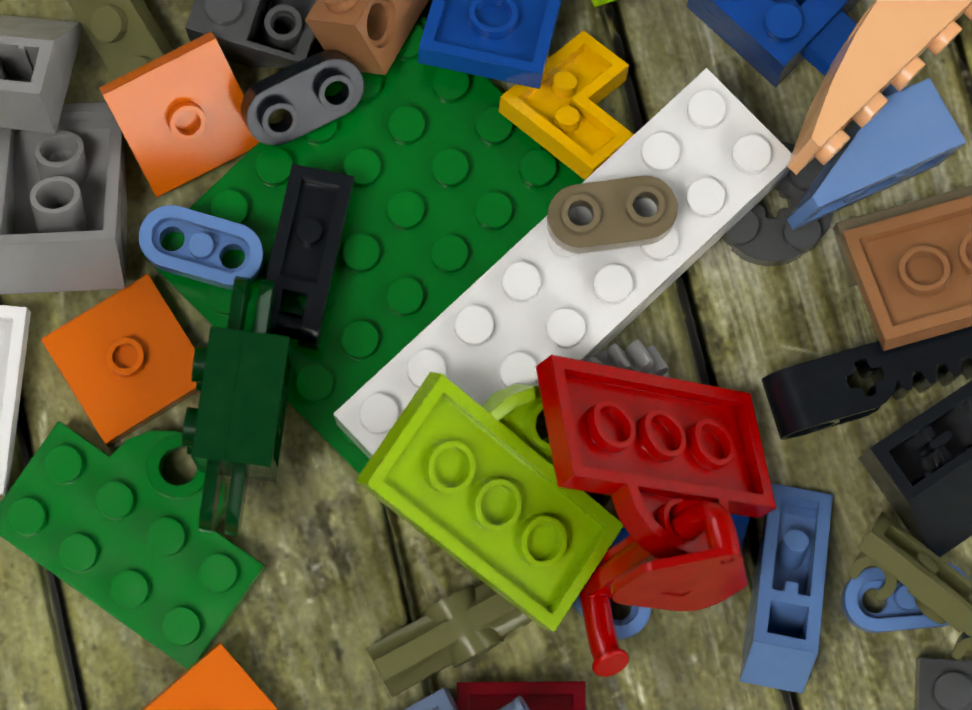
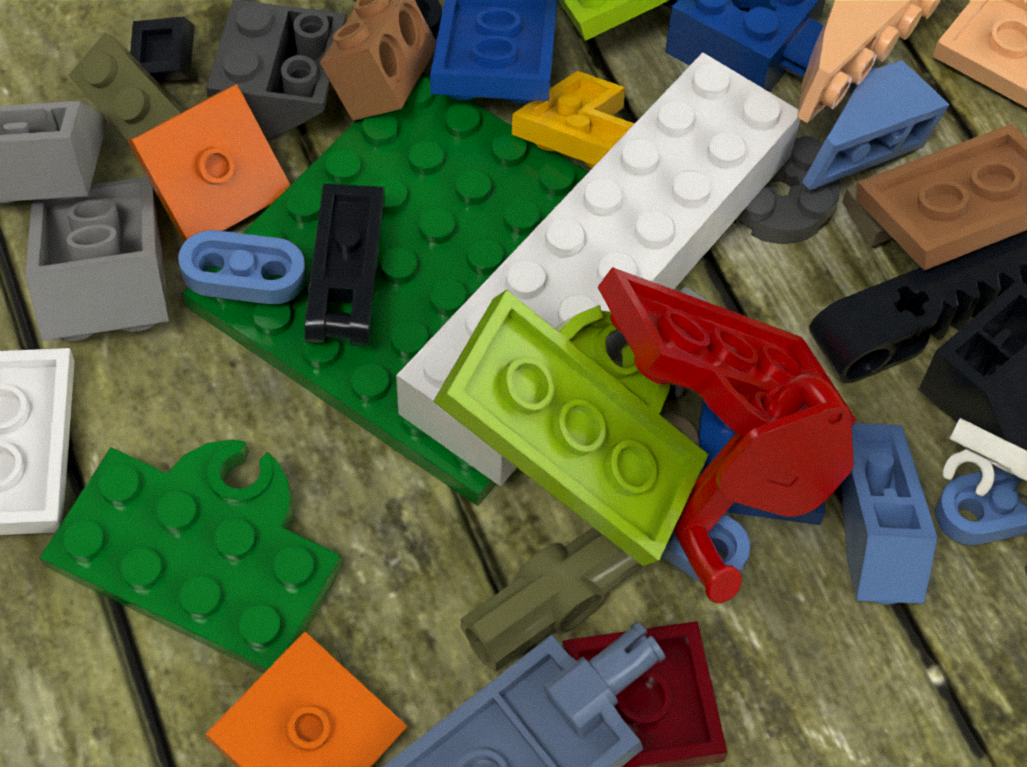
camera: 10 degrees left, 20 degrees down
orange plate [41,274,198,447] -> none
dark green brick [182,276,294,536] -> none
black plate [241,50,364,146] -> none
dark tan plate [547,176,678,253] -> none

